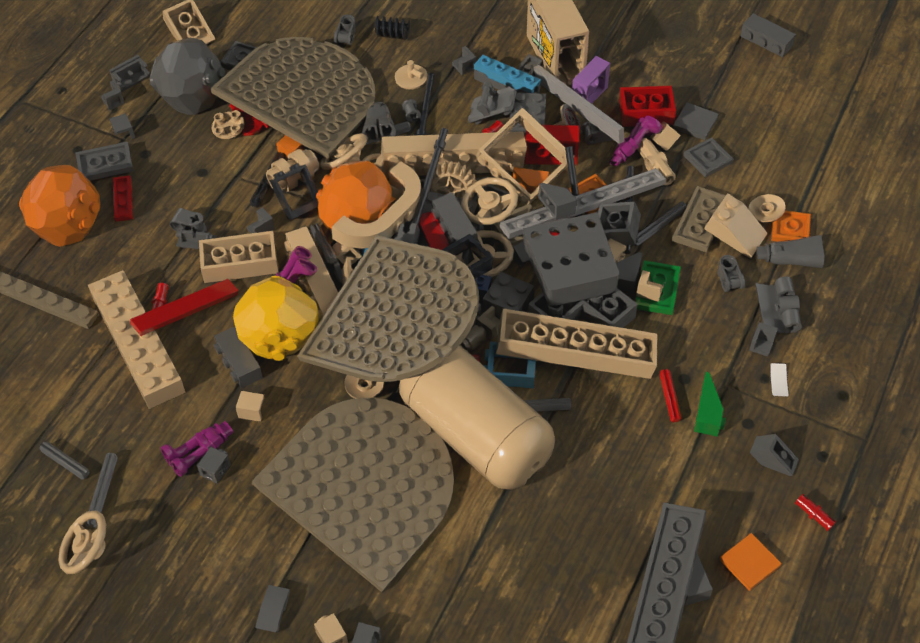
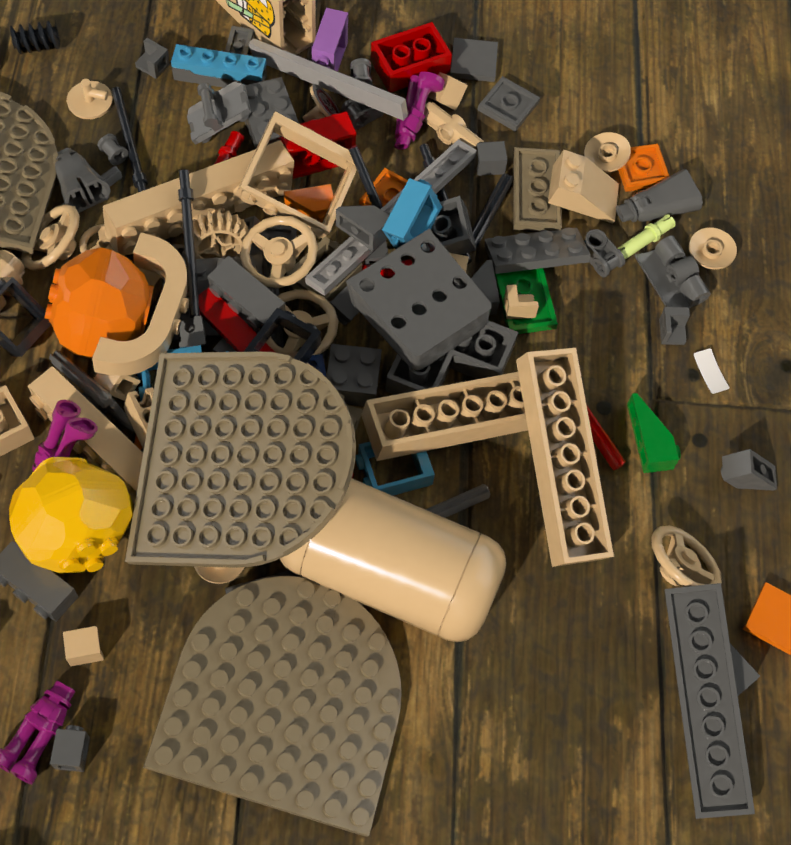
camera: 30 degrees left, 10 degrees up
none -> dark grey piece [350,58,373,85]
none -> dark azure window [382,178,442,249]
none -> dark grey panel [476,141,507,176]
none -> dark grey plate [484,228,590,274]
none -> tan brick [516,348,614,567]
none -> yellowish green pin [618,214,675,260]
none -> tan piece [651,525,722,587]
none -> tan dish [689,228,737,269]

